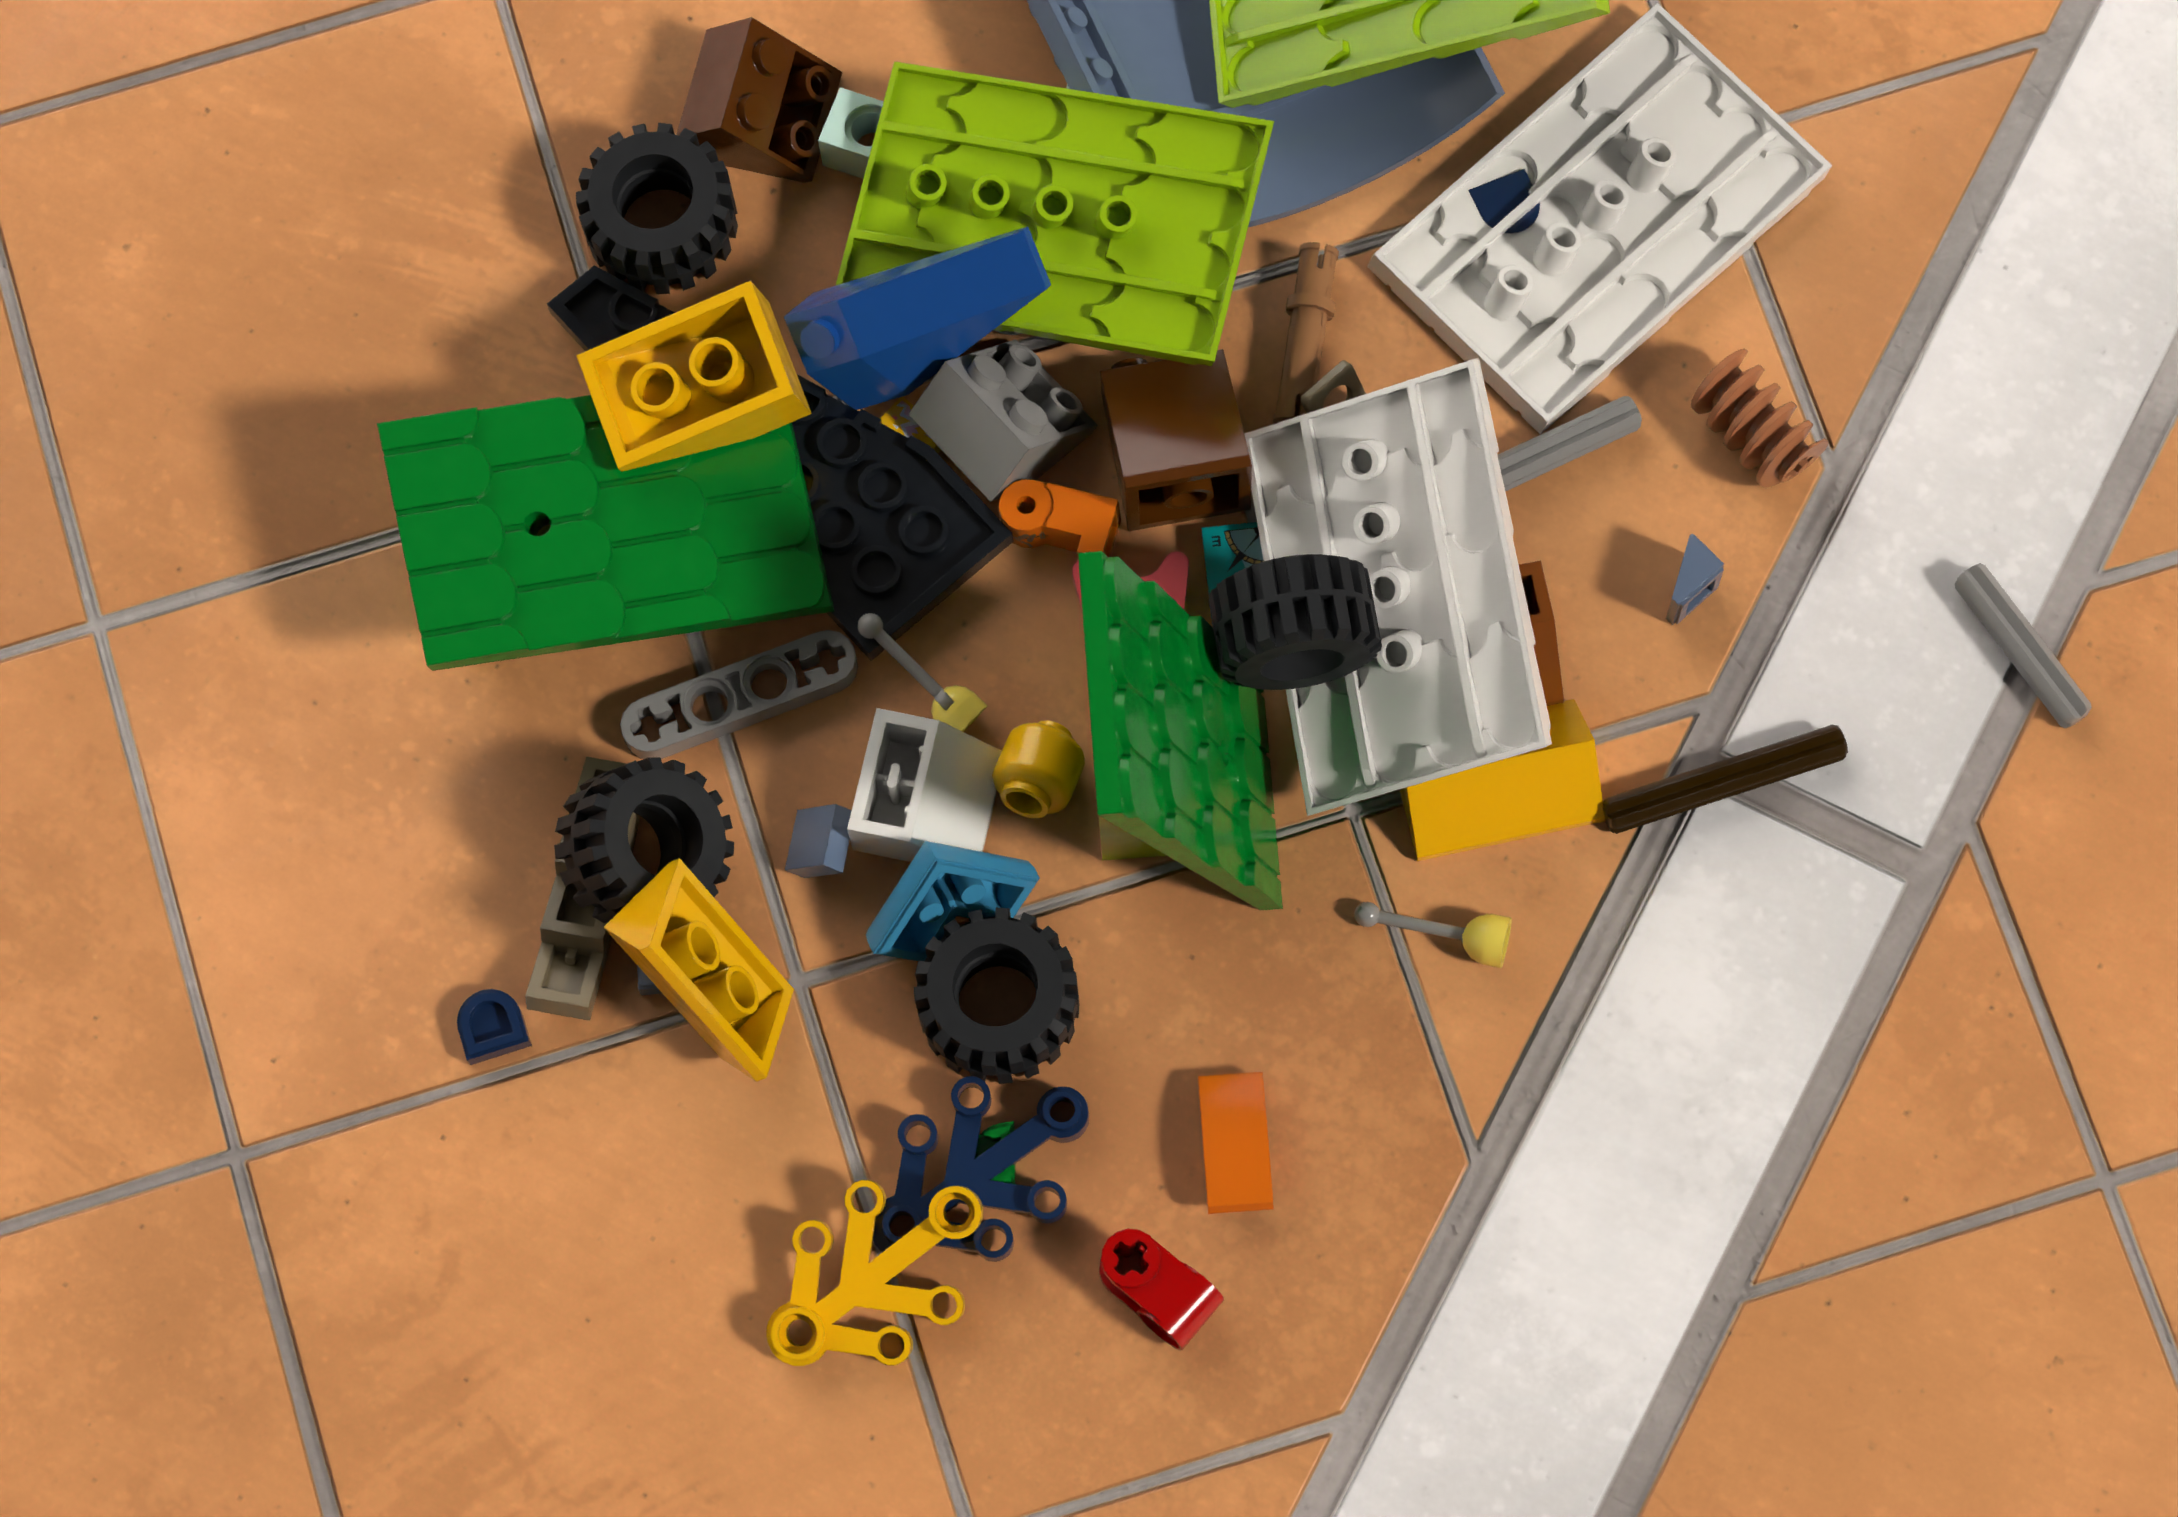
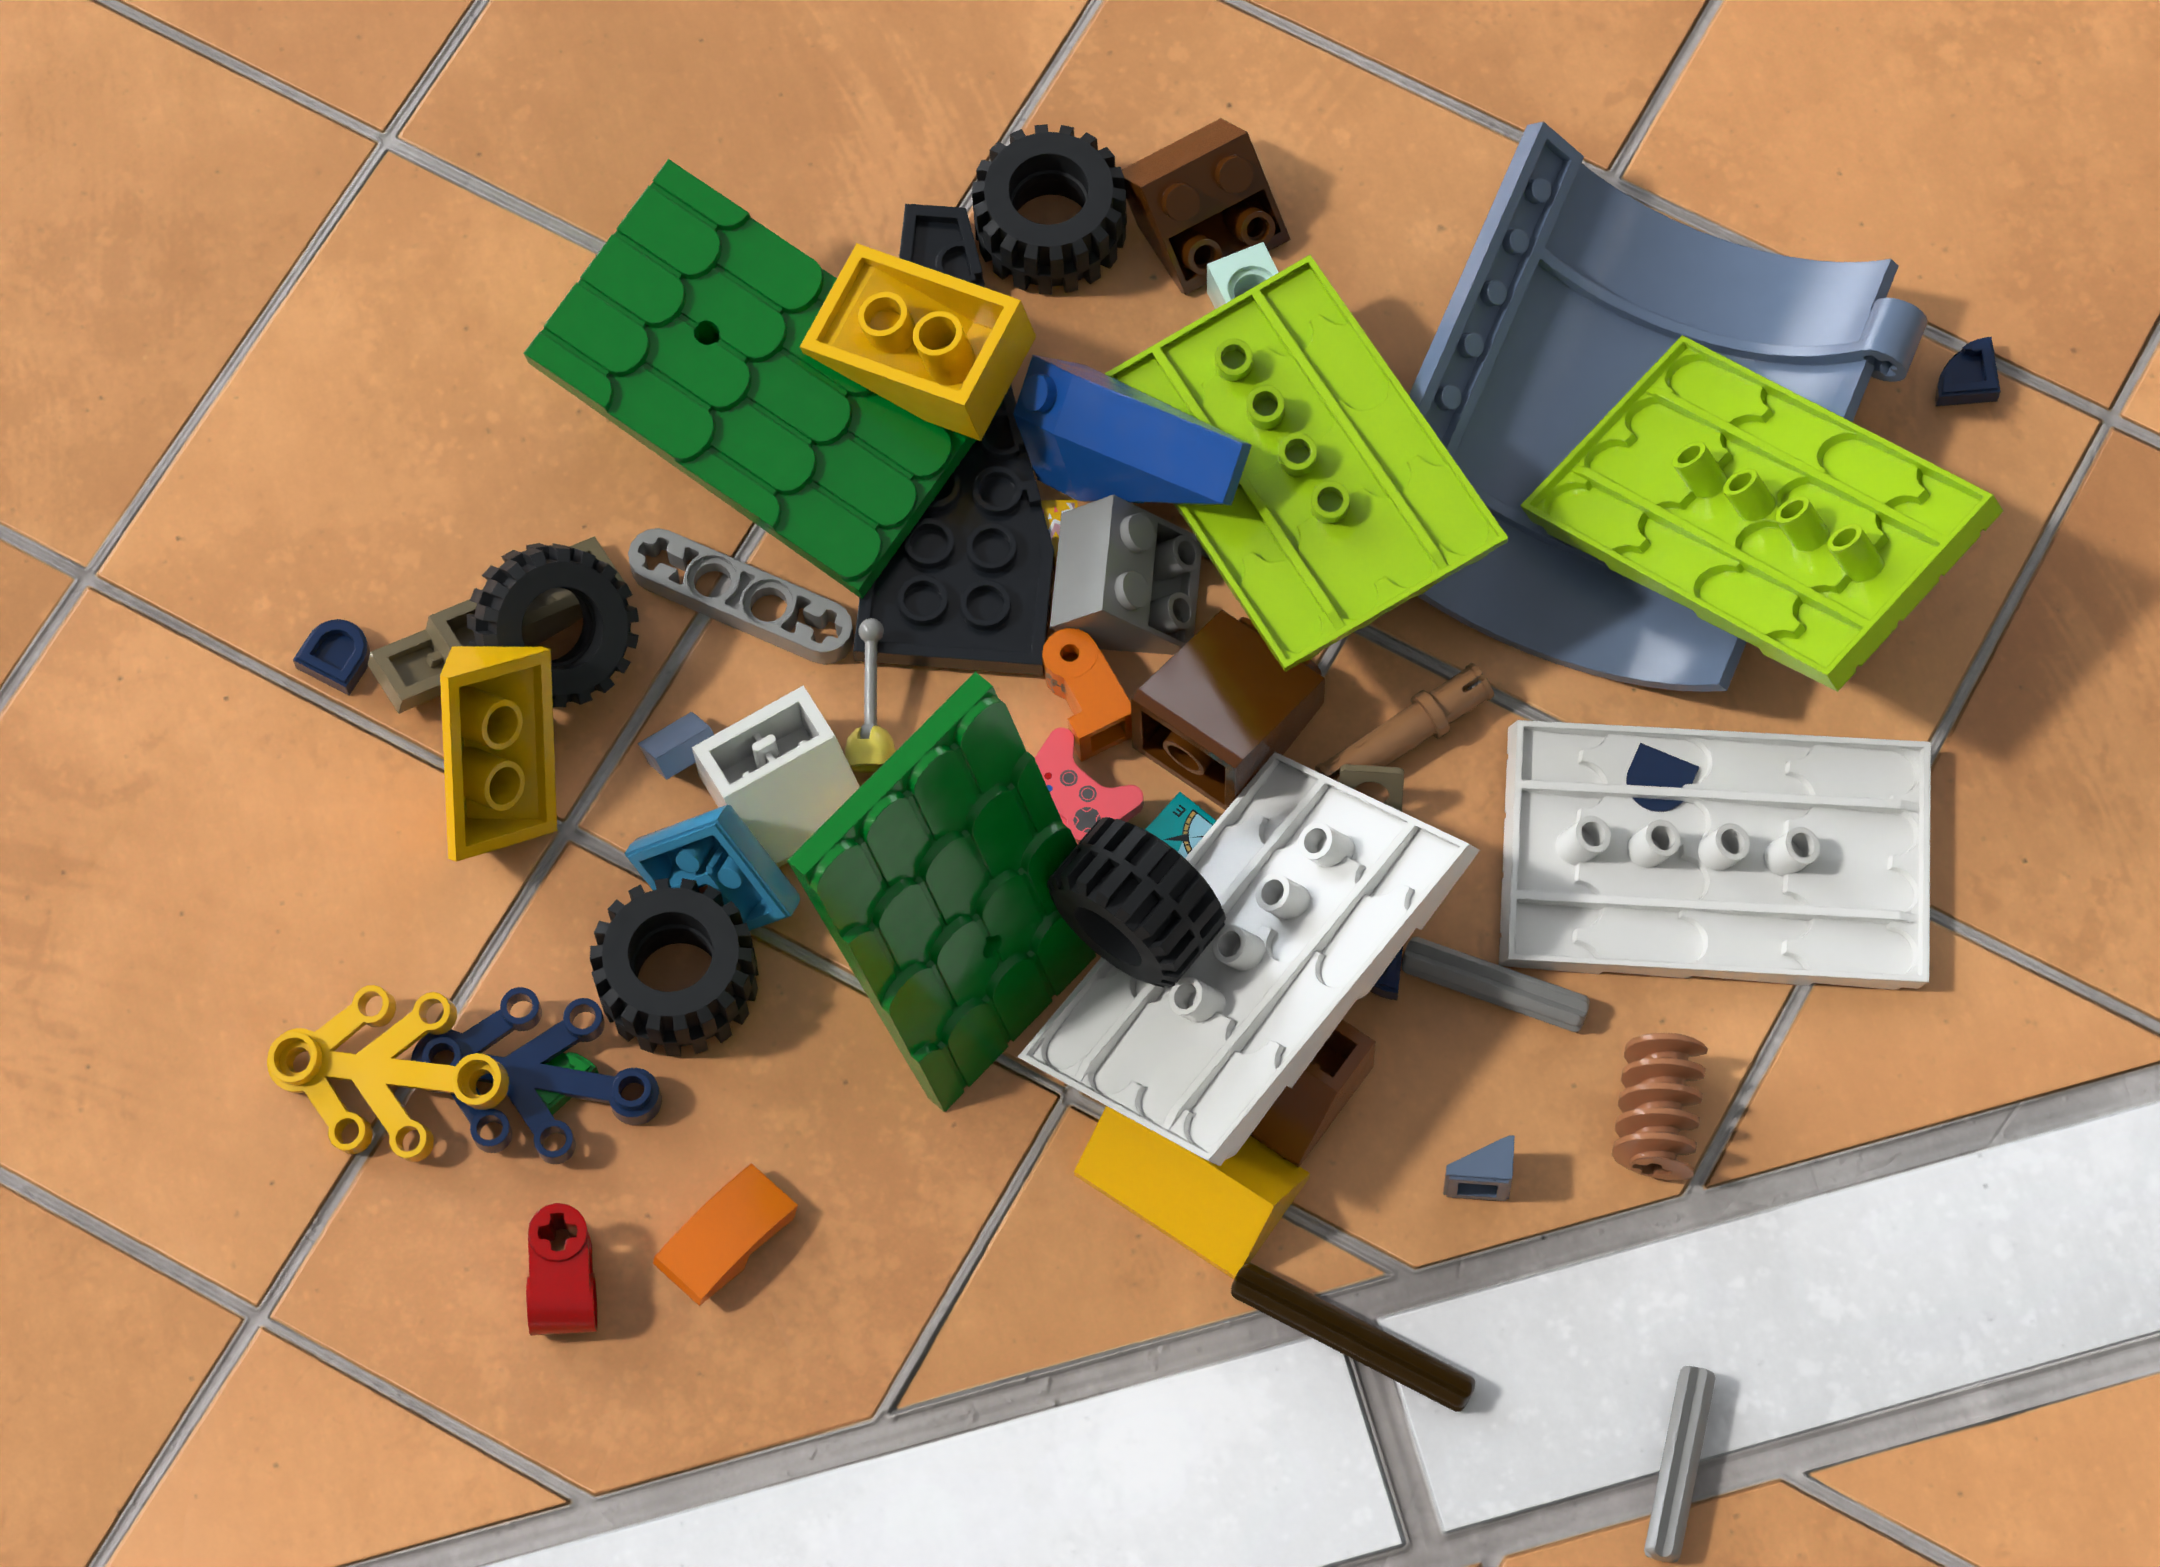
camera: 45 degrees right, 5 degrees down
hinge [1354,902,1512,968] -> none

